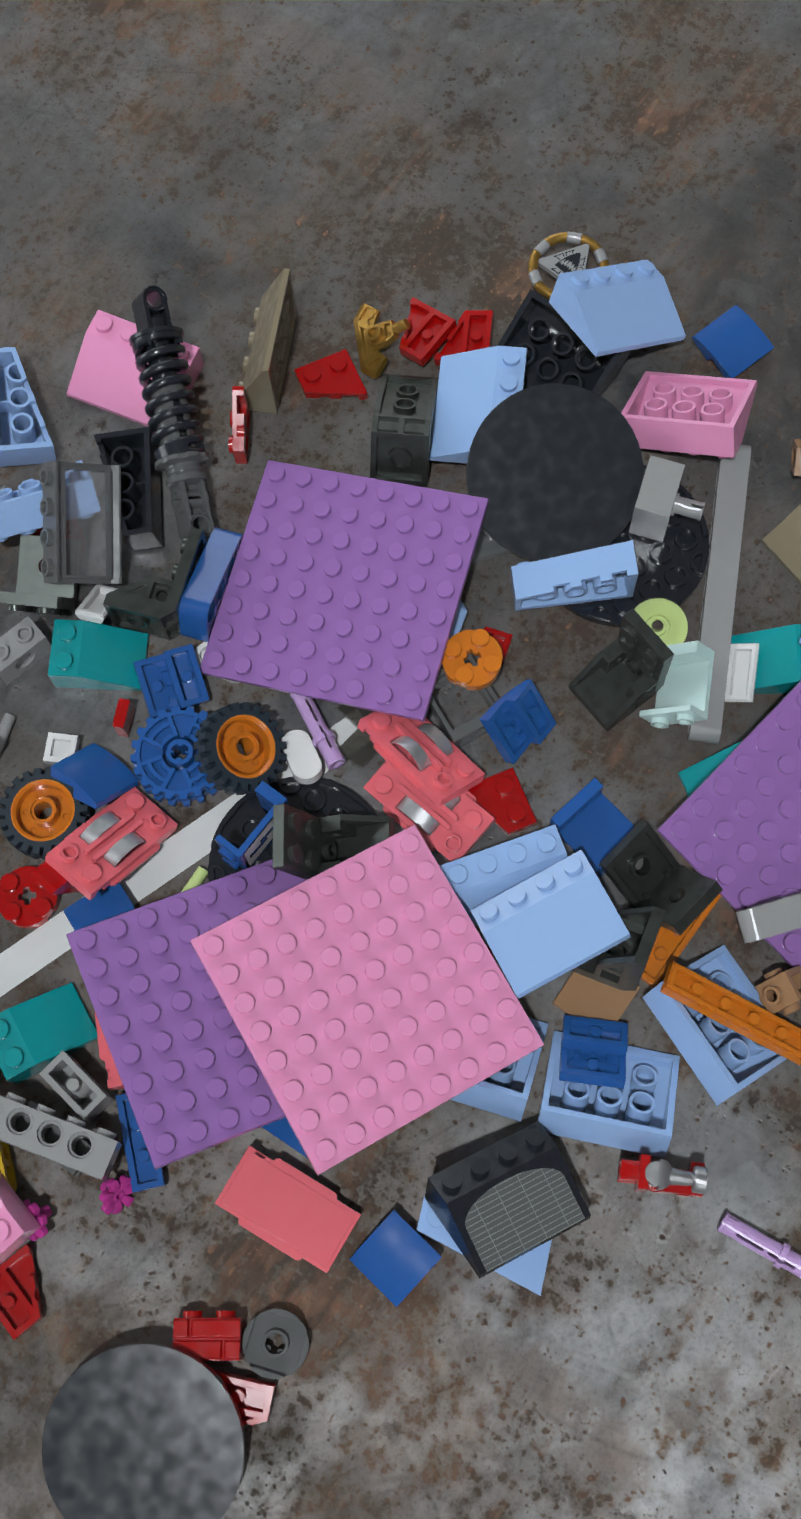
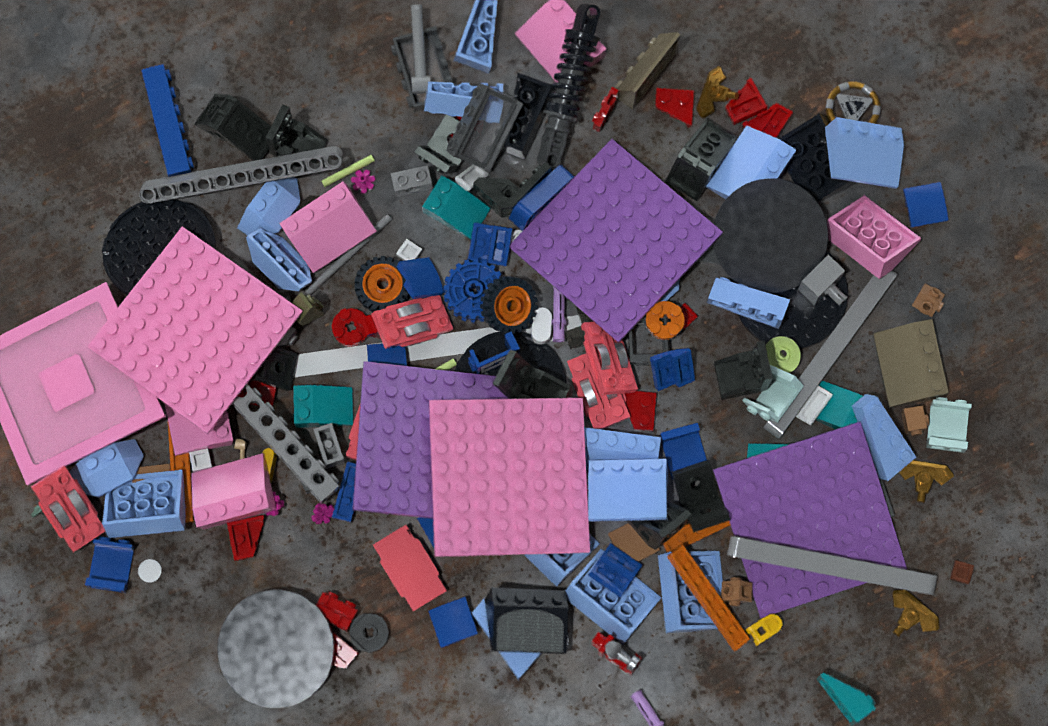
camera: 20 degrees right, 5 degrees up
red tile [112,698,136,737] -> none

